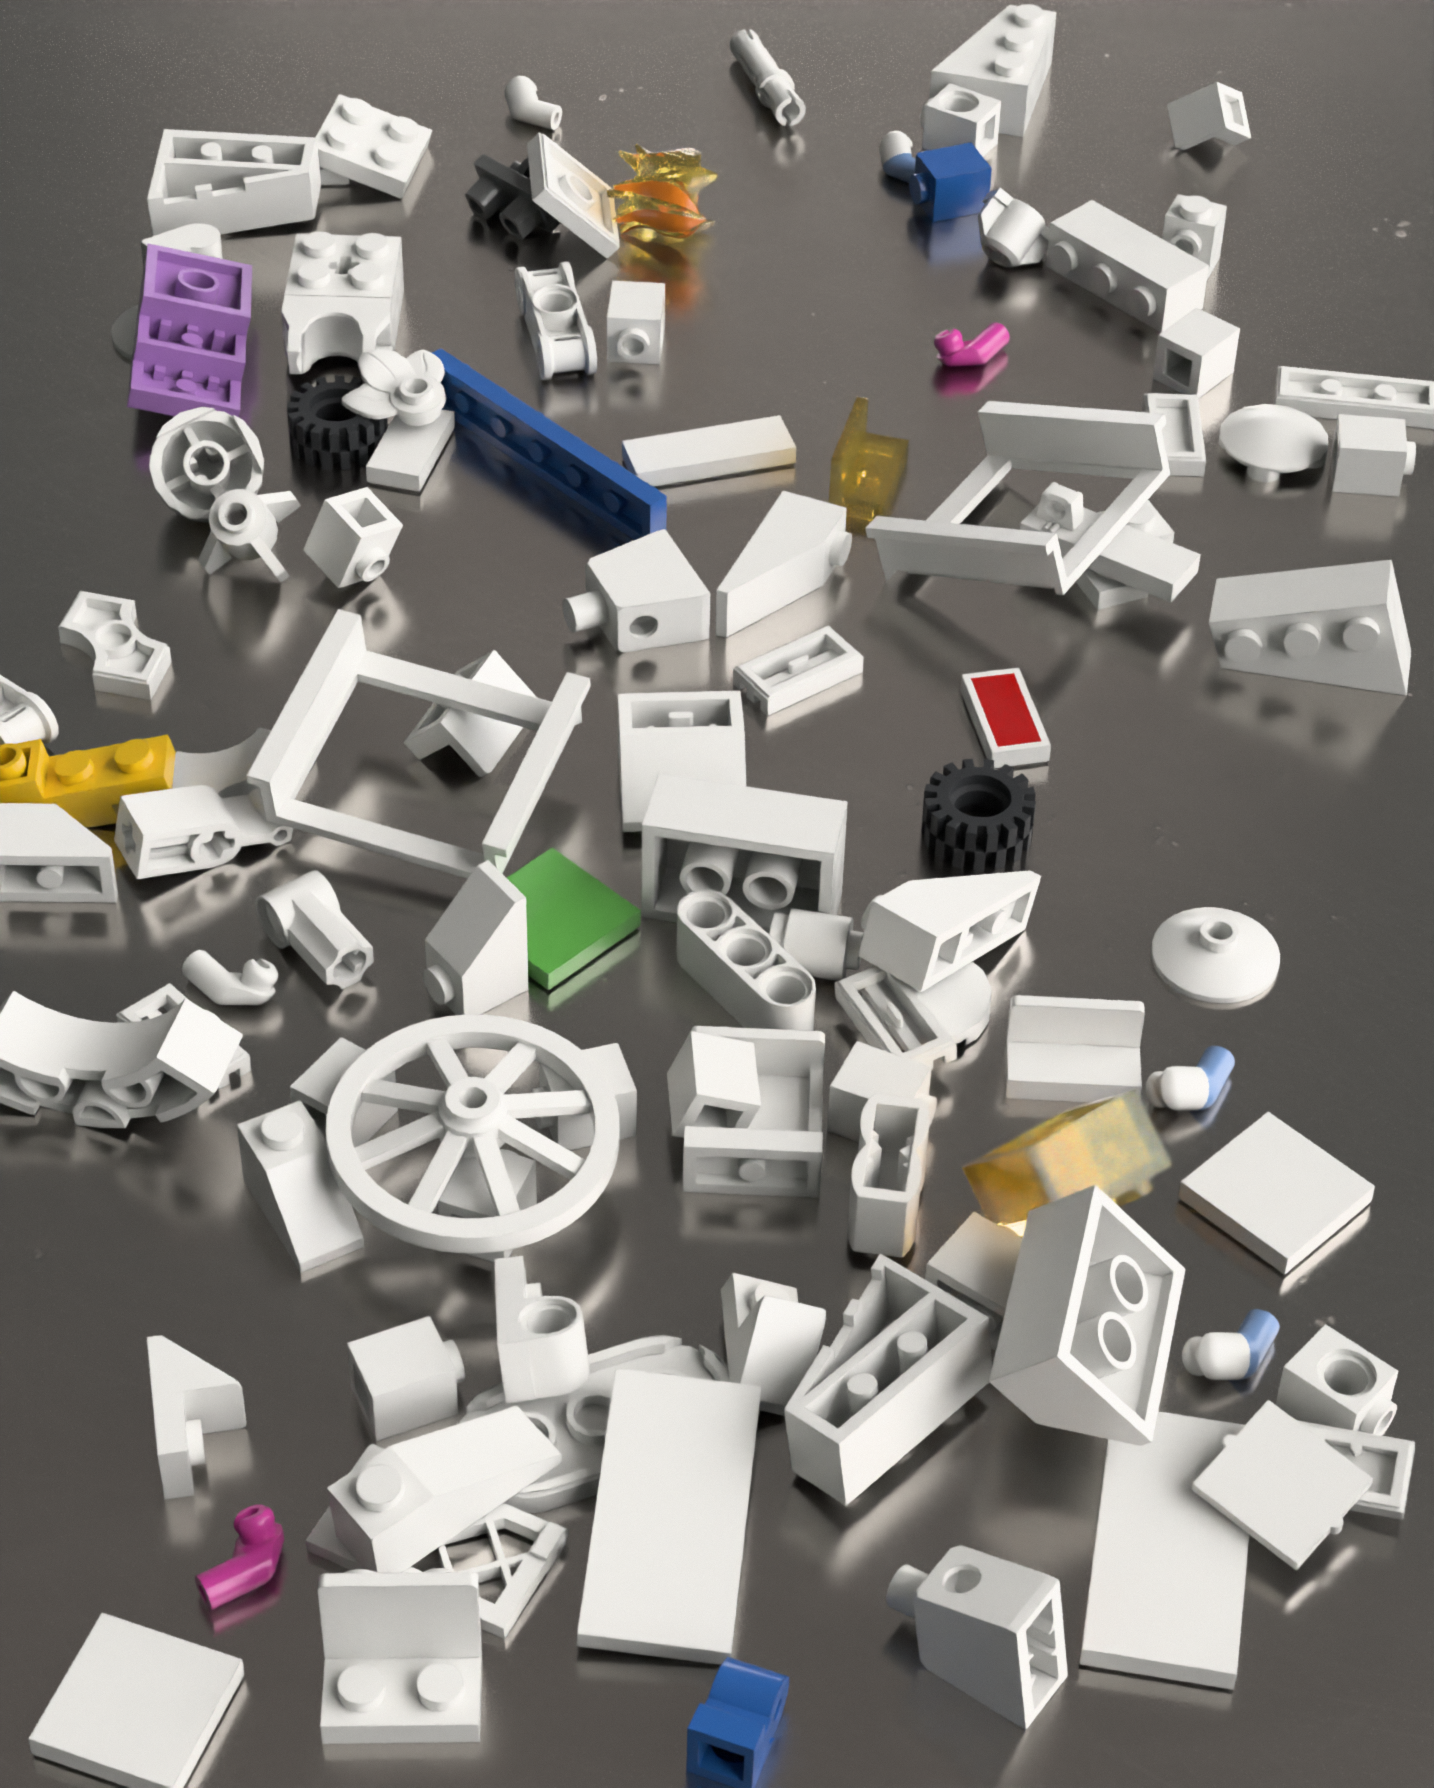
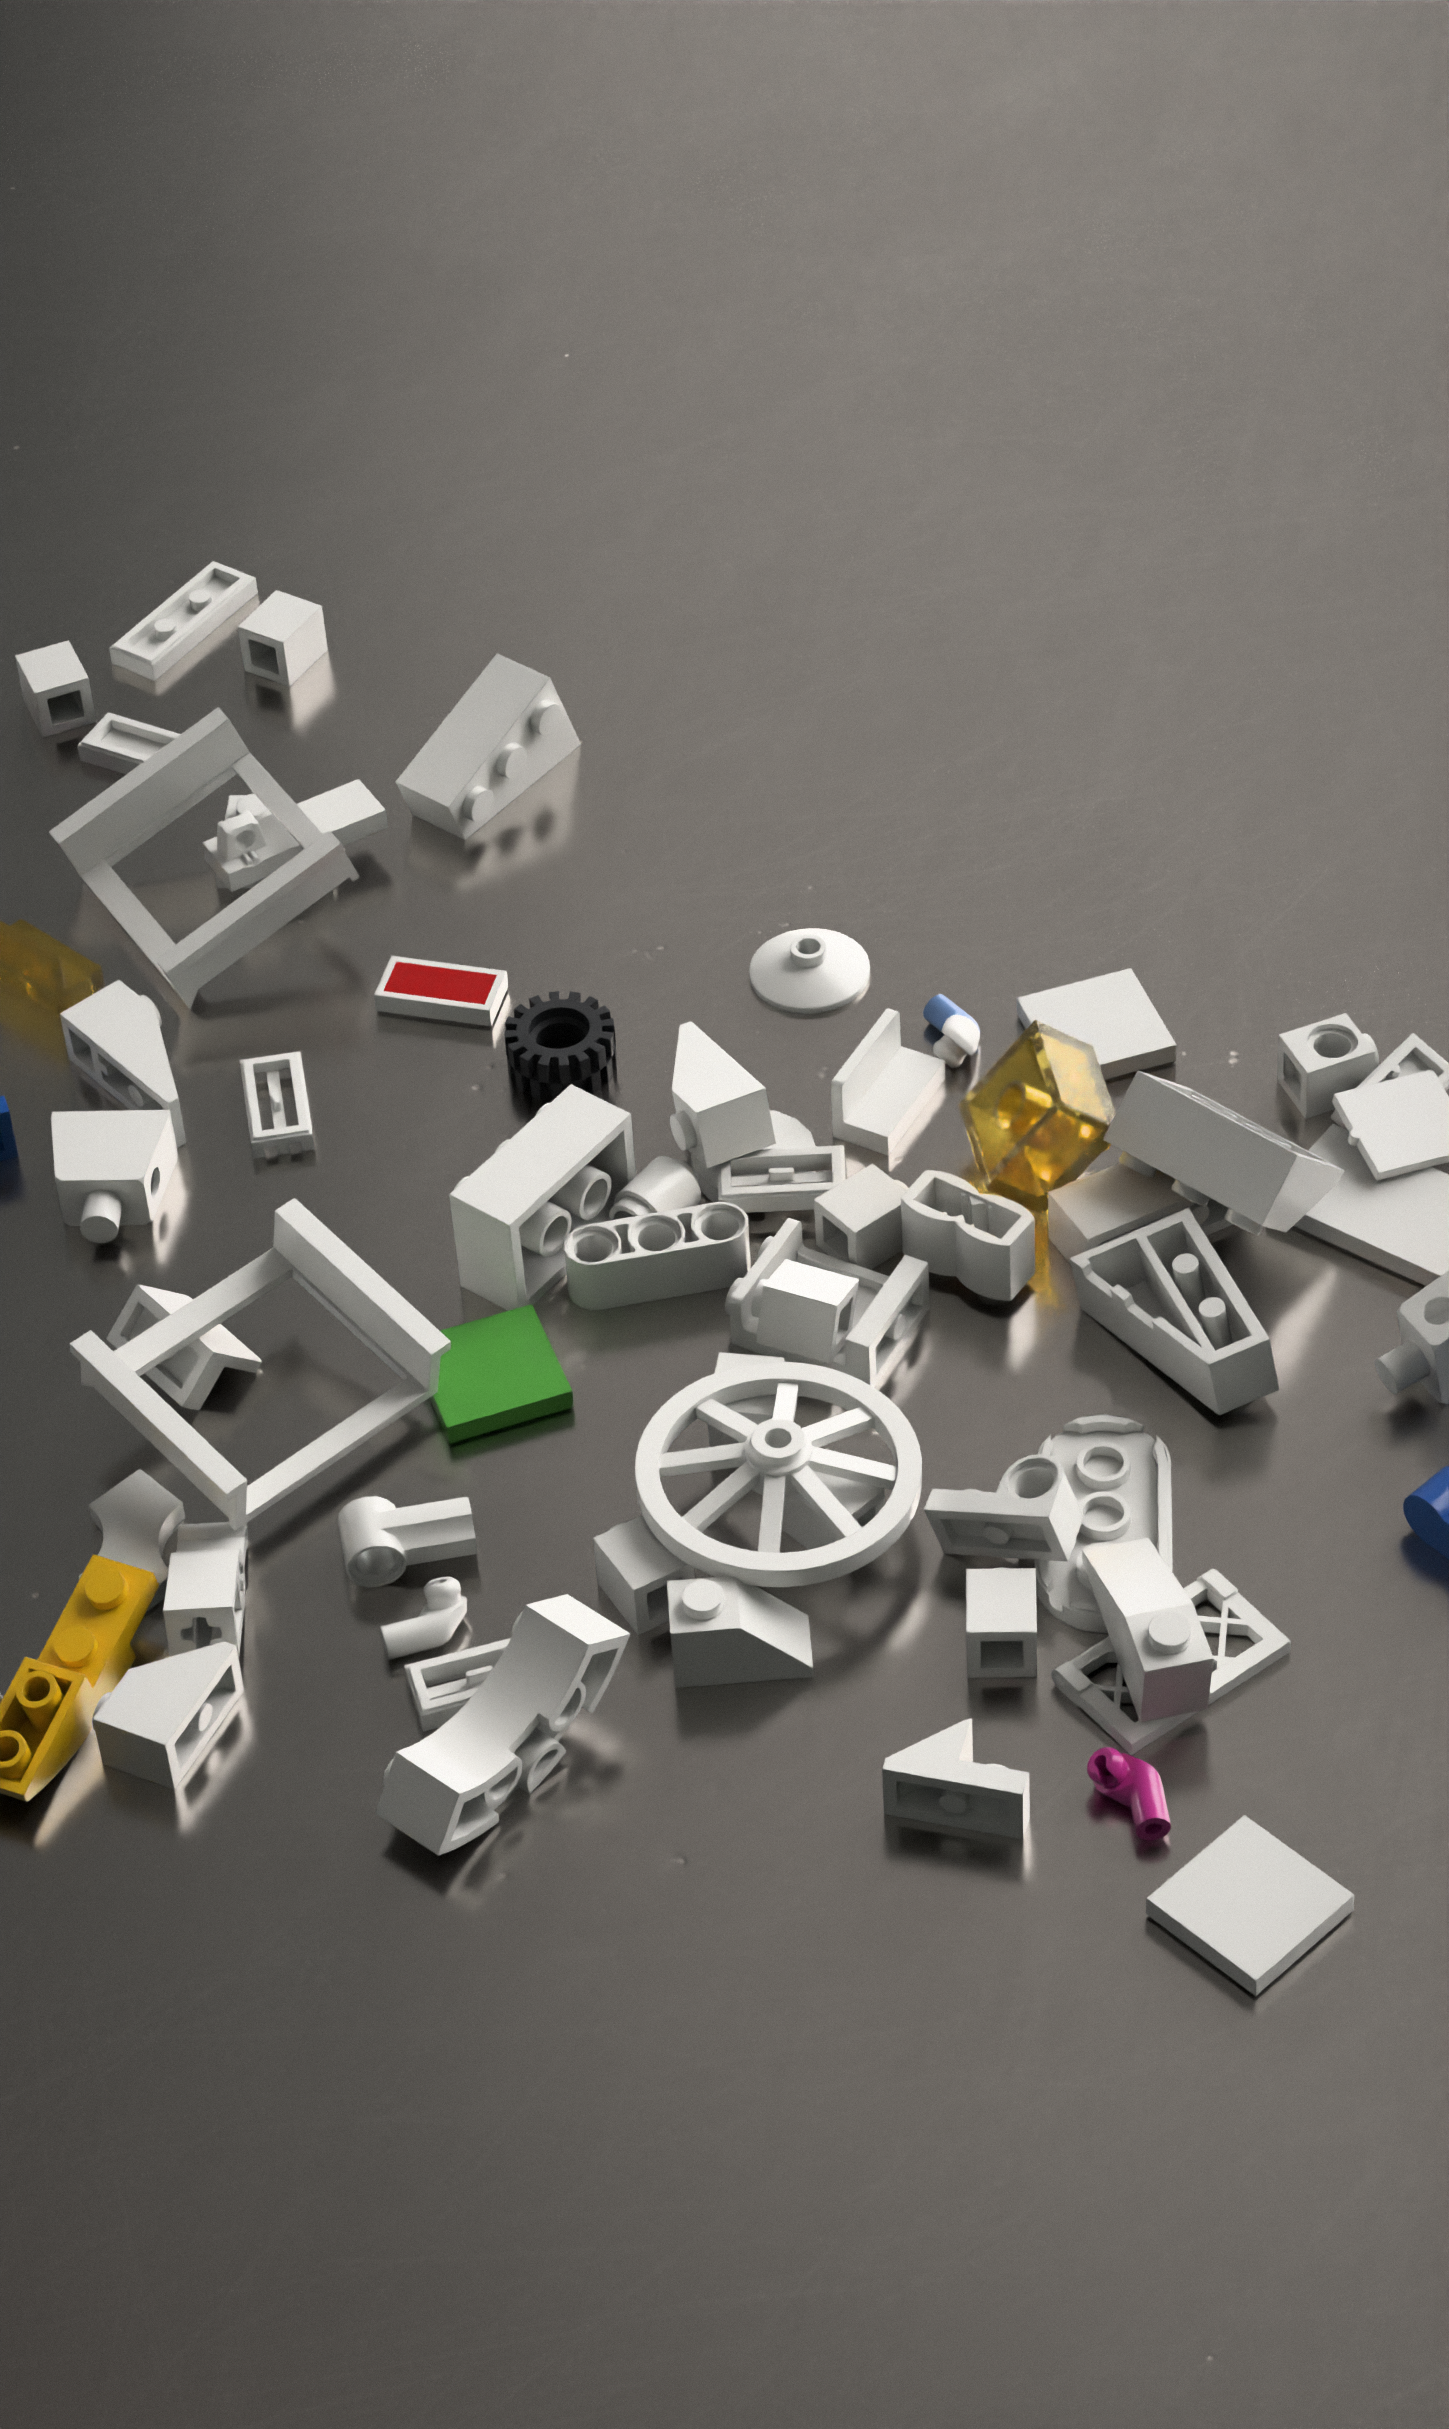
camera: 60 degrees left, 0 degrees up
white bracket [318,1568,482,1744] -> none
white slope [423,860,529,1015] -> none
white tile [576,1368,761,1665] -> none
white slope [618,691,746,832] -> none
white slope [721,1273,826,1416] -> none
white arm [1182,1309,1280,1380] -> none
white dish [1219,404,1328,483] -> none

